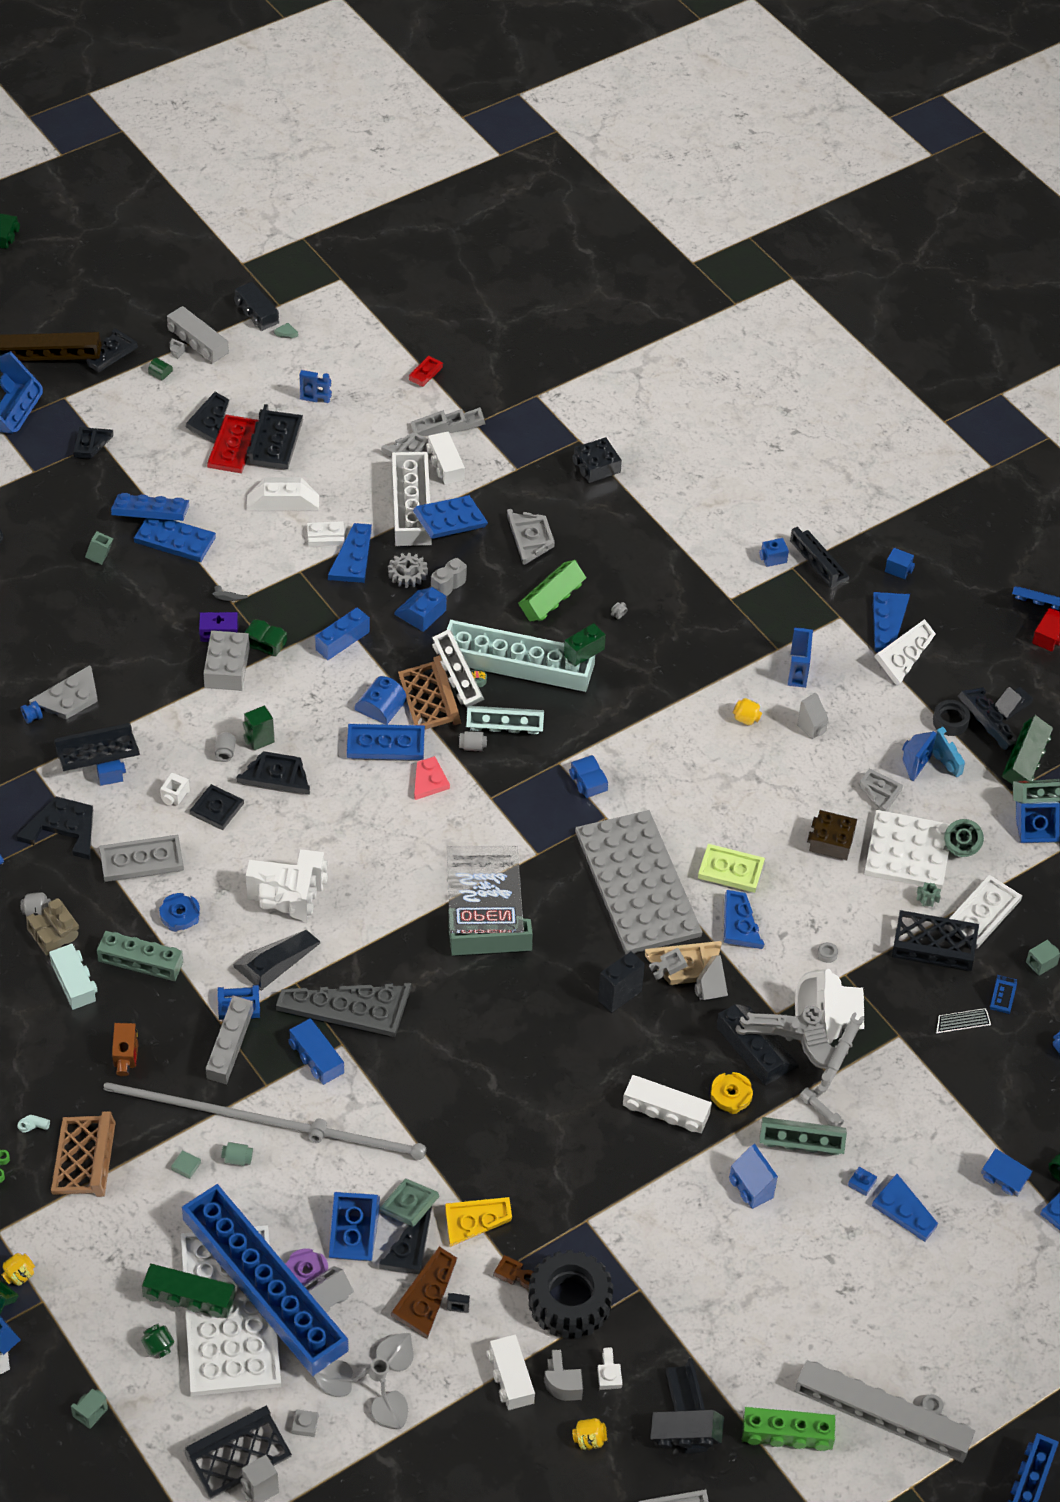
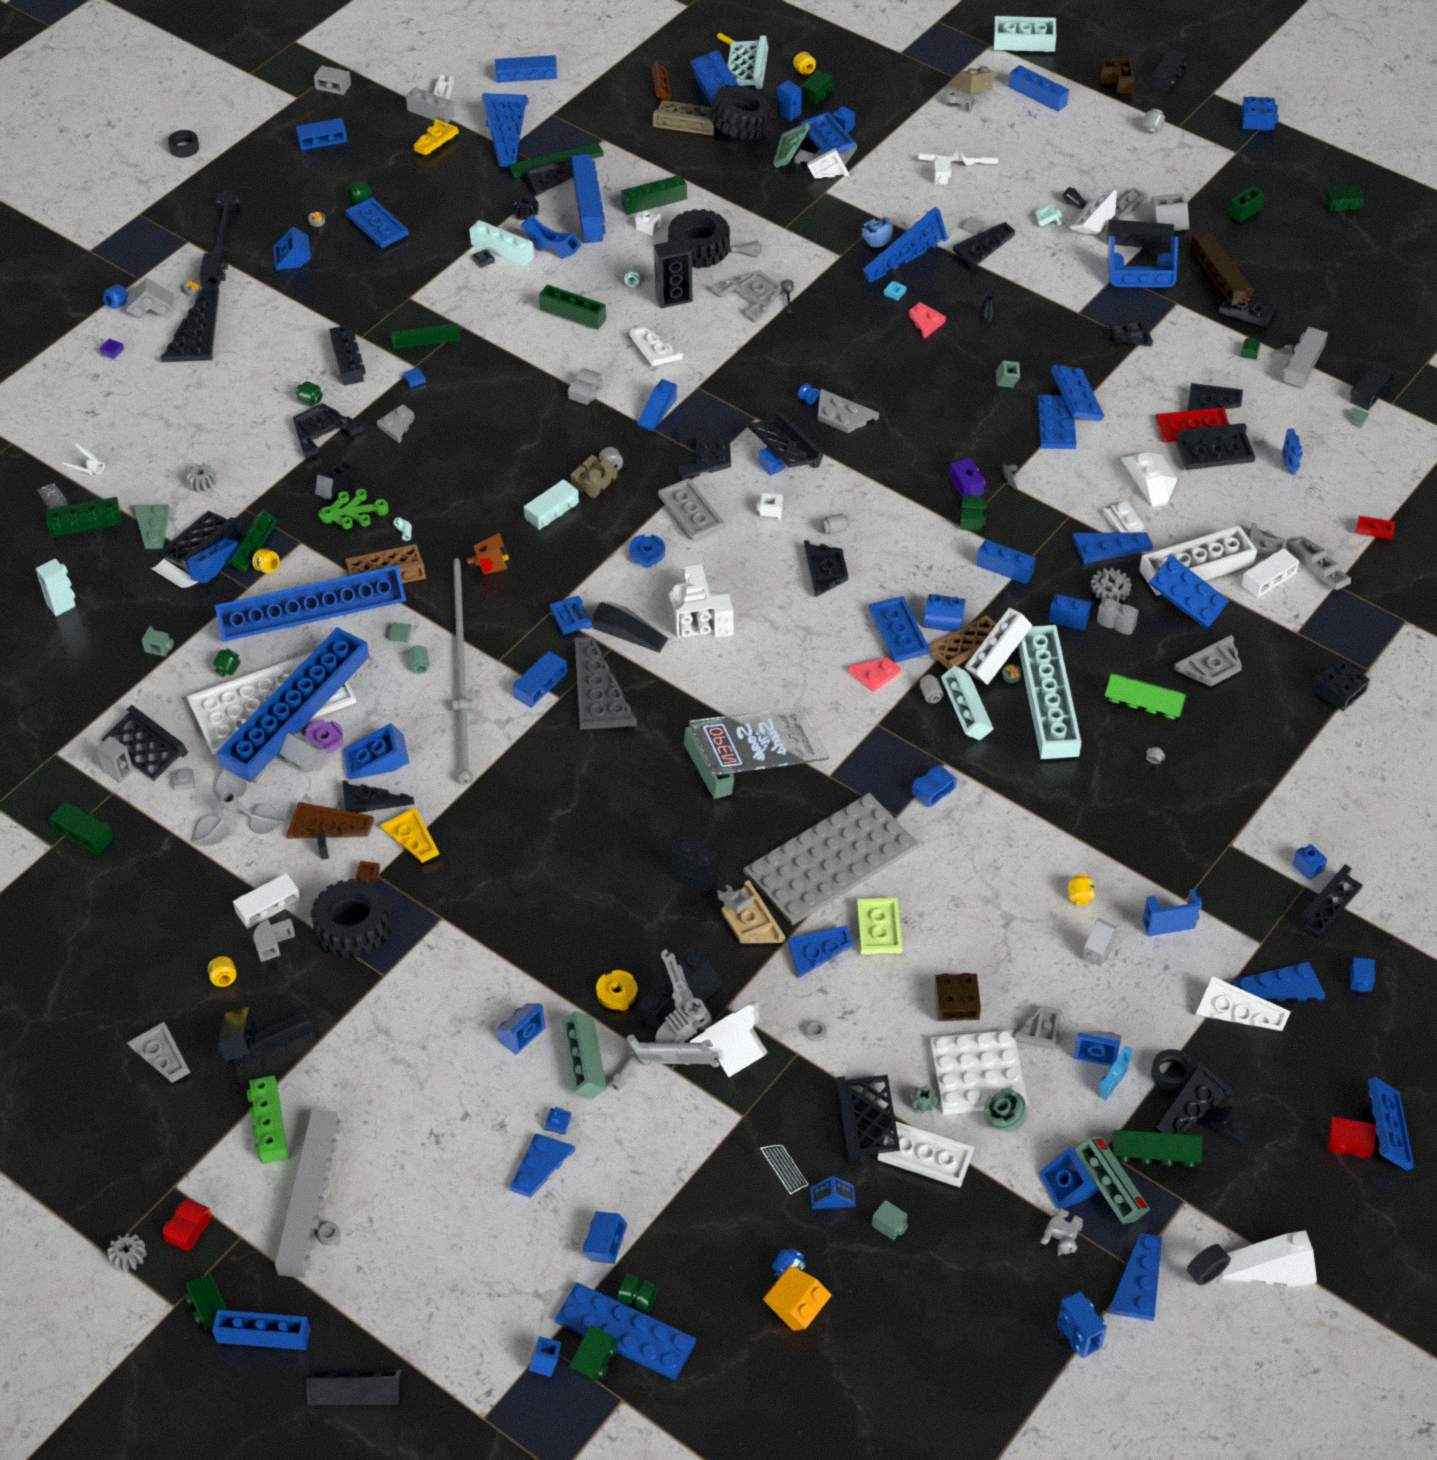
camera: 75 degrees right, 0 degrees up
sand green brick [97,931,184,981] -> none
dark green brick [142,1263,236,1318] -> none
black tile [190,784,244,830] -> none
light grey brick [204,631,249,691] -> none
light grey brick [206,996,253,1084] -> none
dark green brick [243,705,275,751] -> none
sand green tile [379,1178,440,1227] -> none
dark green brick [564,623,606,666] -> none
white plate [597,1348,622,1390] -> none
white brick [623,1075,712,1134] -> none
light grey slope [695,955,728,1000] -> none
none -> blue brick [215,565,406,642]

